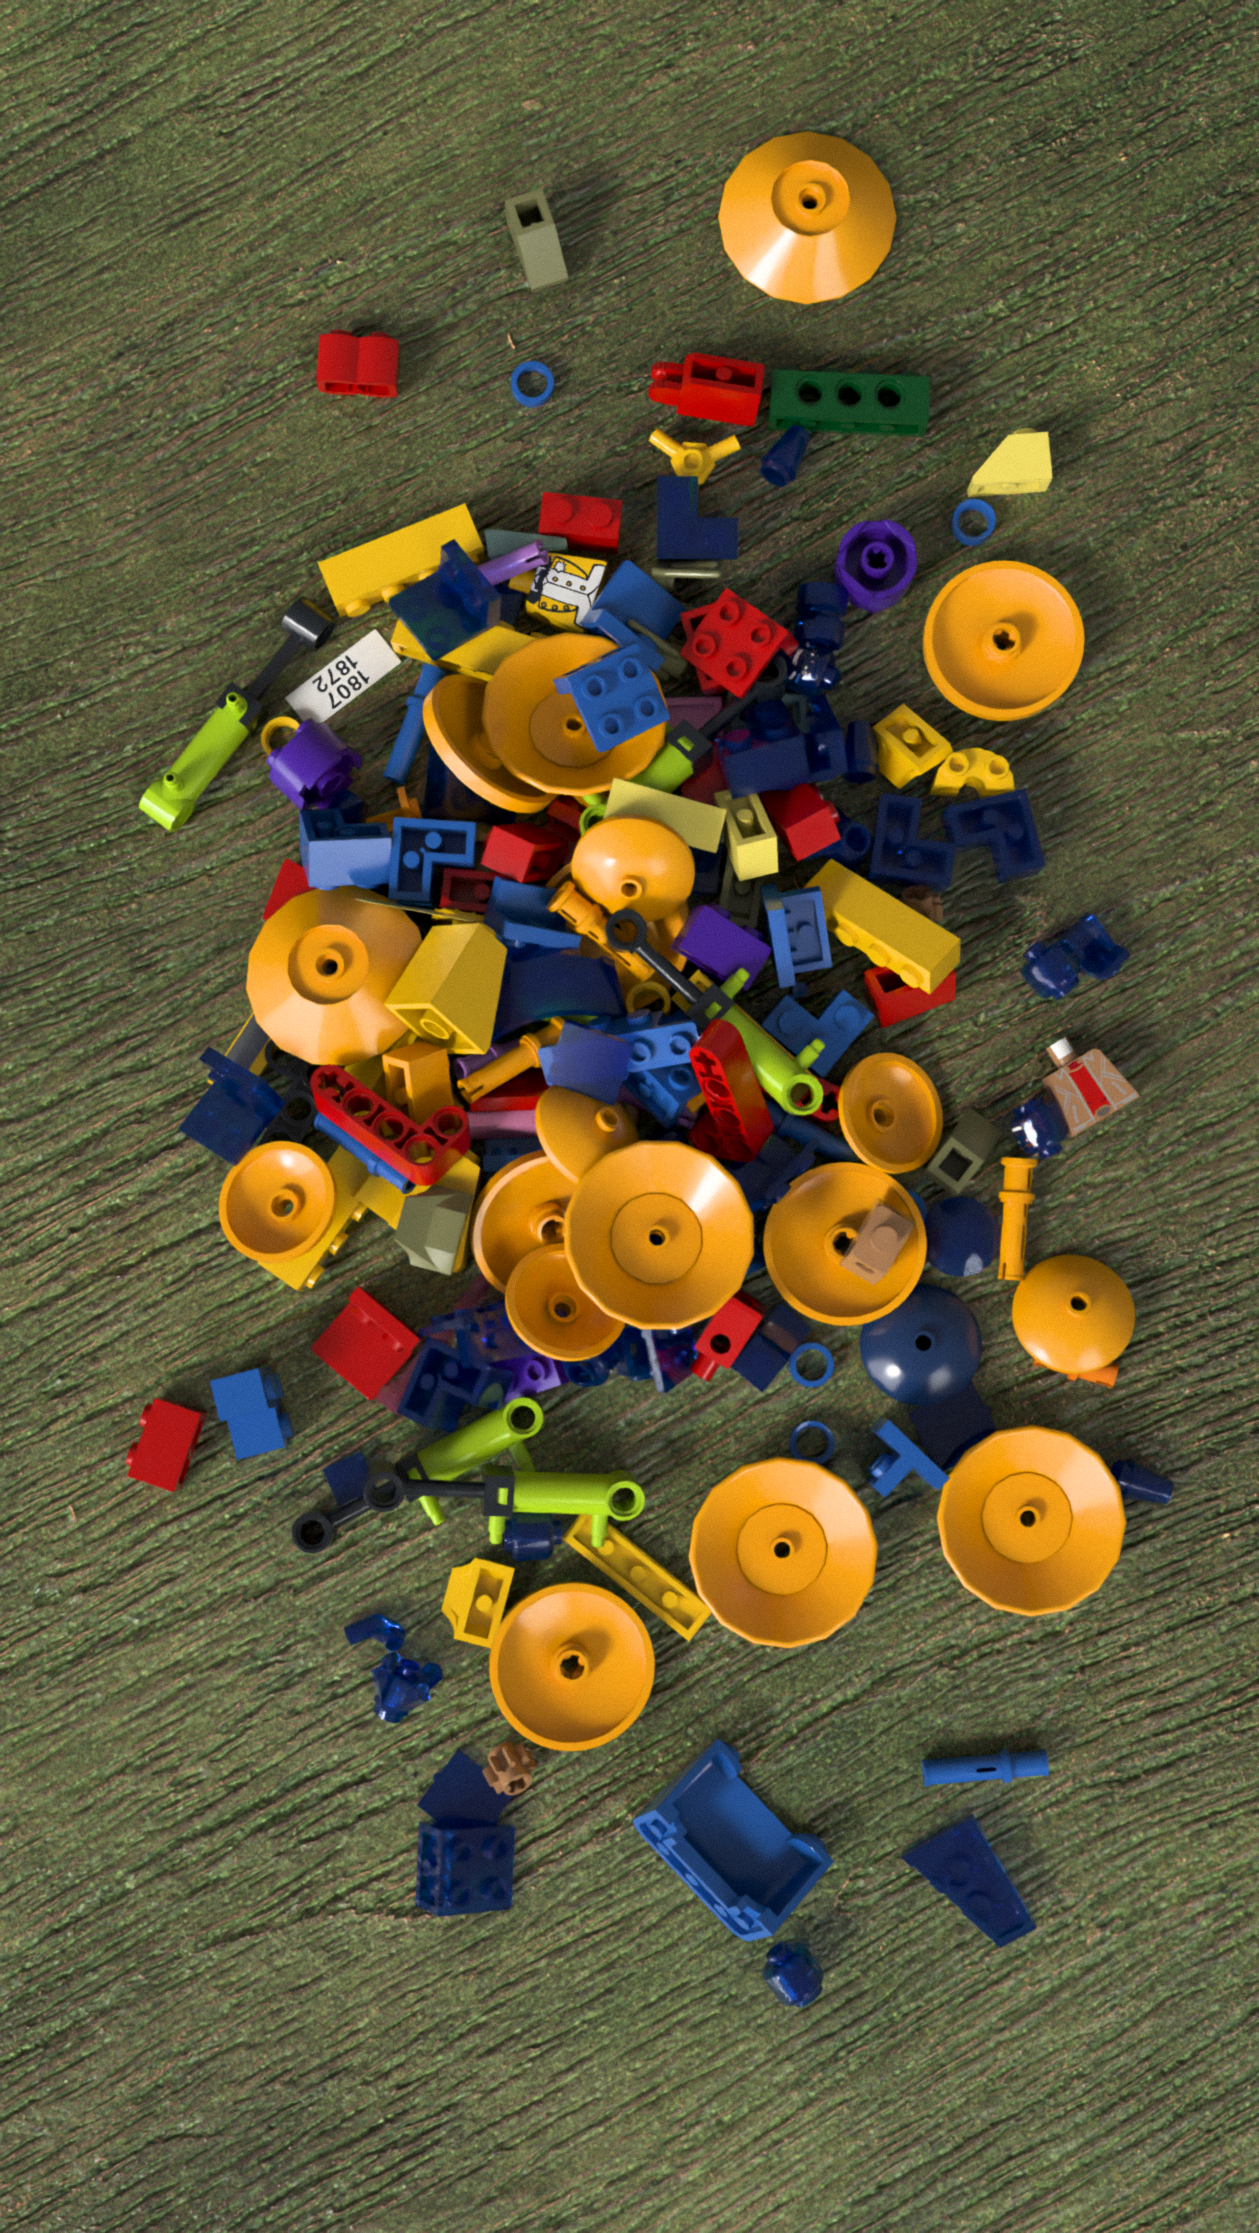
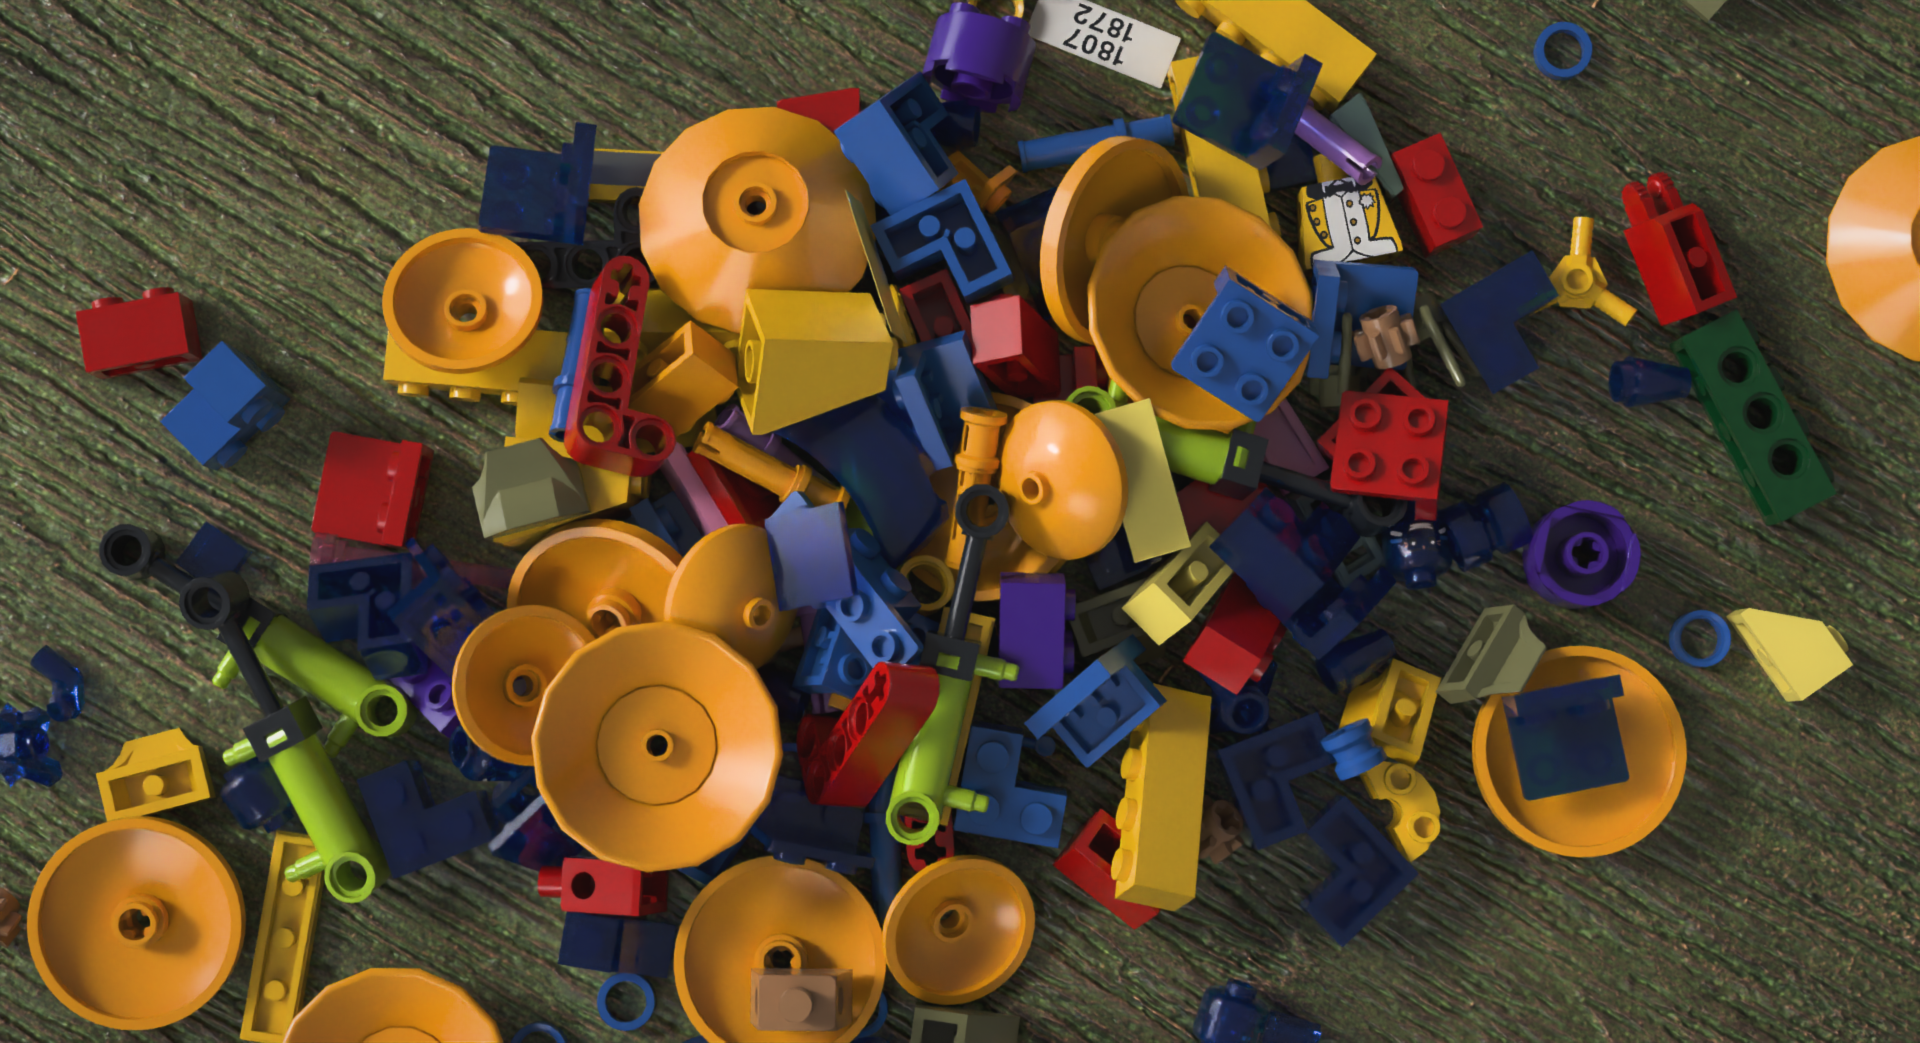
camera: 60 degrees right, 0 degrees up
none -> clear blue brick [357,760,503,879]
none -> blue wheel [1320,718,1388,781]
none -> medium nougat gear [1352,305,1420,369]
none -> olive slope [1436,604,1547,704]
none -> clear blue bracket [1502,674,1629,801]

